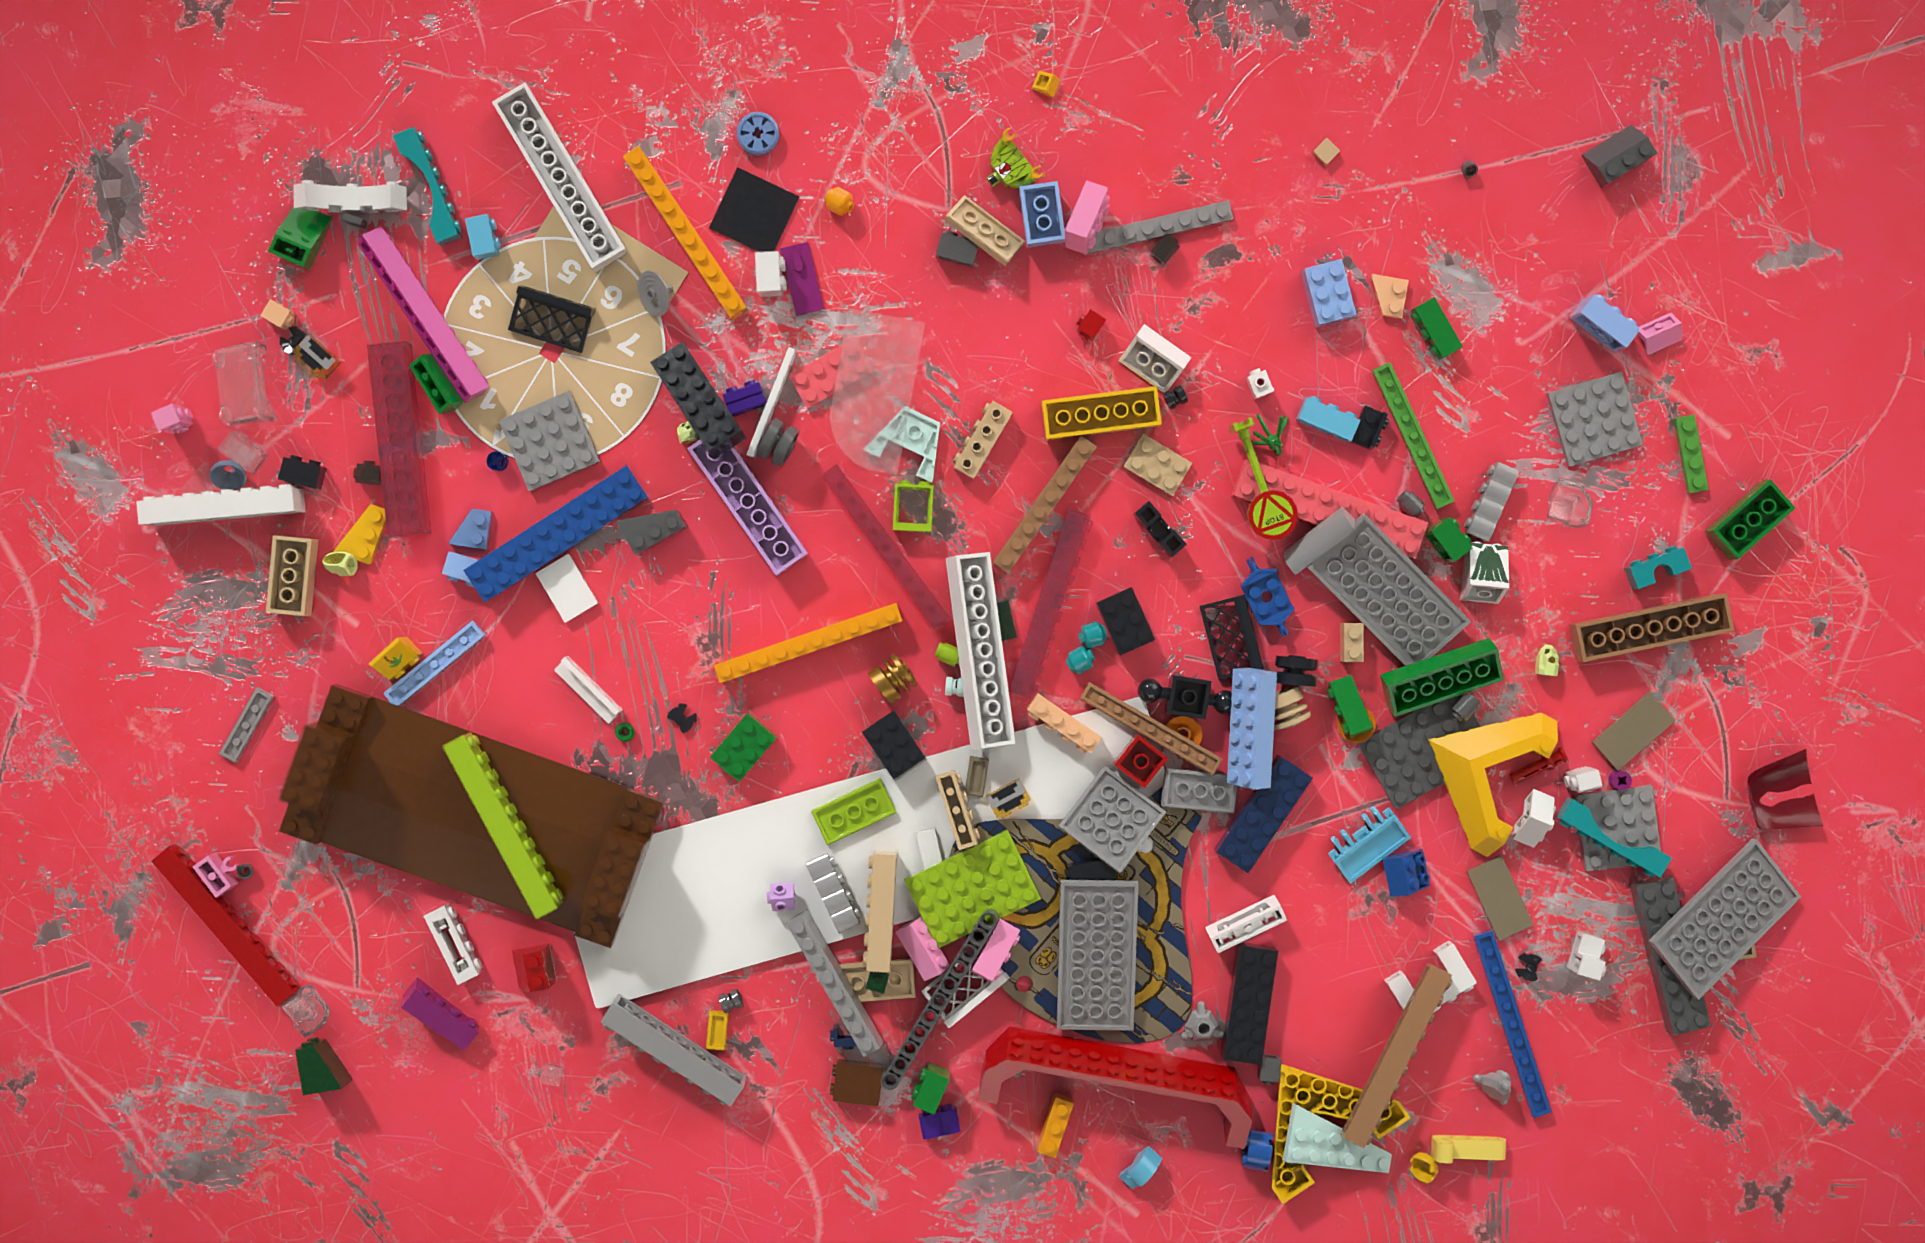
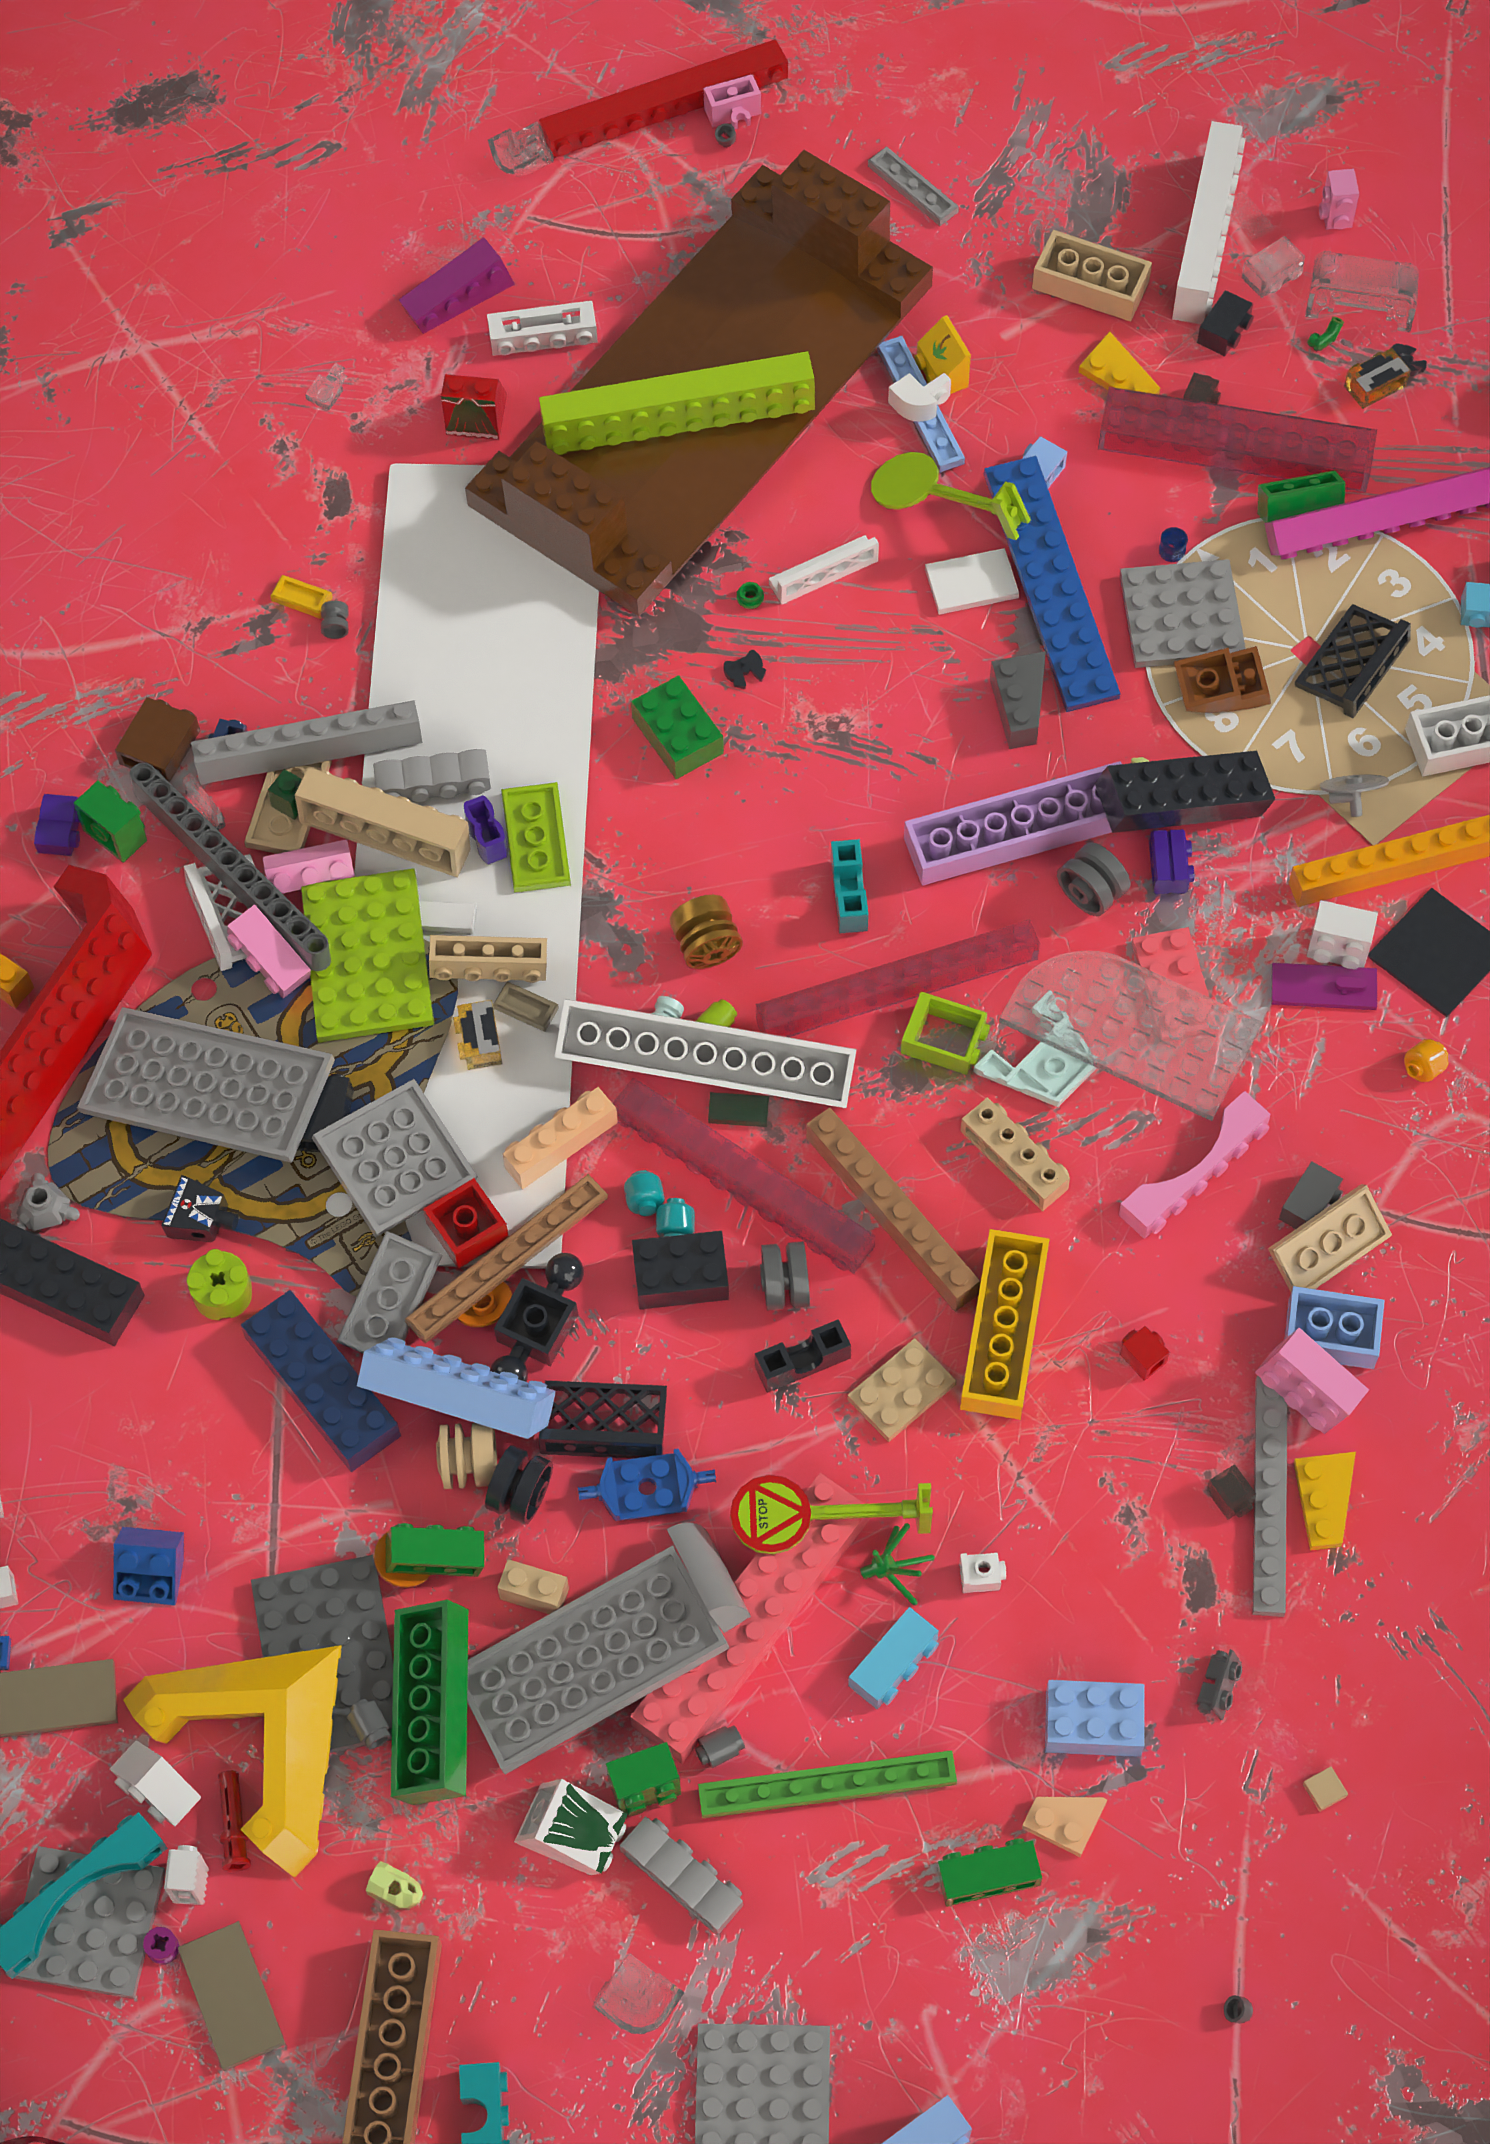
camera: 105 degrees right, 25 degrees down
sand blue piece [209,460,247,490] -> none
light nougat brick [260,299,296,330] -> none
dark green slope [295,1037,352,1096] -> none
yellowish green rock [322,551,358,576] -> none
medium blue wing [449,509,492,549] -> none
light grey brick [601,994,747,1107] -> none
light orange brick [714,603,903,683] -> none
white tile [746,347,797,458] -> none
lavender brick [767,882,795,911] -> none
black brick [862,710,927,781] -> none
lime torso [986,128,1045,189] -> none
white slope [1119,324,1191,393] -> none
black wheel [1163,385,1188,410] -> none
white brick [1205,895,1287,953] -> none
medium azure hinge [1328,806,1411,884] -> none
black bracket [1351,405,1389,450] -> none
none -> black torso [161,1175,239,1242]
none -> clear tile [182,773,225,831]
none -> lime brick [187,1249,252,1320]
none -> dark purple brick [464,795,507,865]
none -> dark grey wheel [760,1241,810,1311]
none -> teal arch [831,839,869,934]
none -> lime piece [871,452,1031,540]
none -> white brick [888,373,951,422]
none -> bright pink arch [1119,1091,1271,1239]
none -> dark orange slope [1174,646,1271,713]
none -> dark grey hinge [1197,1649,1242,1720]
none -> yellow wing [1293,1452,1356,1551]
none -> green arm [1307,317,1344,351]

